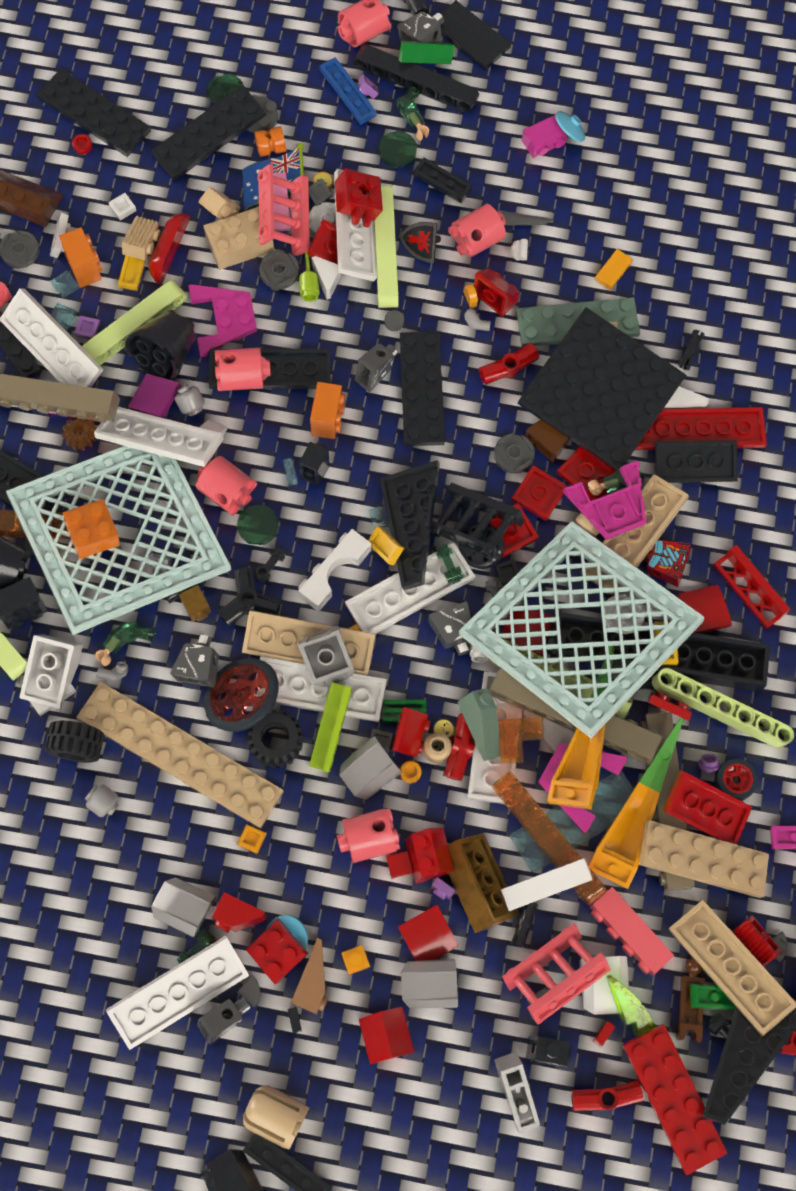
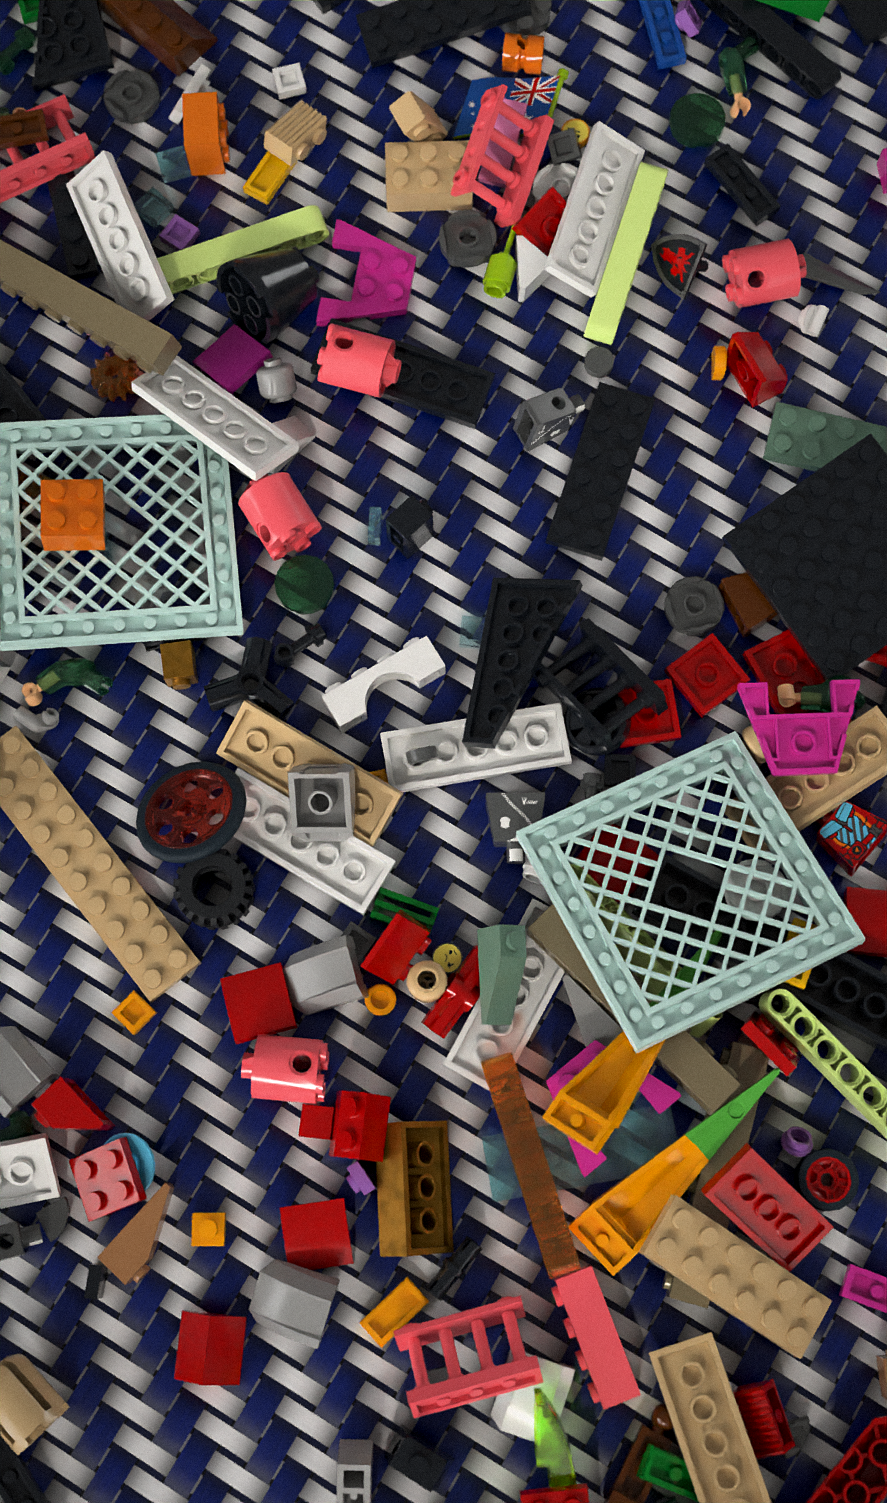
camera: 25 degrees right, 5 degrees up
red brick [149,214,190,285] -> none
dark grey torso [170,635,219,688] -> none
lime fence [309,682,353,772] -> none
orange brick [310,382,346,439] -> none
red hinge [335,168,383,228] -> none
yellow tile [368,525,404,566] -> none
clear green bar [436,544,464,584] -> none
light grey arm [464,309,490,331] -> none
red piece [479,343,540,385] -> none
clear orange plate [499,717,544,764] -> none
white tile [501,858,593,911] -> none
red tile [592,1021,616,1047] -> none
none -> red slope [220,962,297,1044]
none -> light orange tile [359,1276,429,1348]
none -> dark grey tile [406,745,438,765]

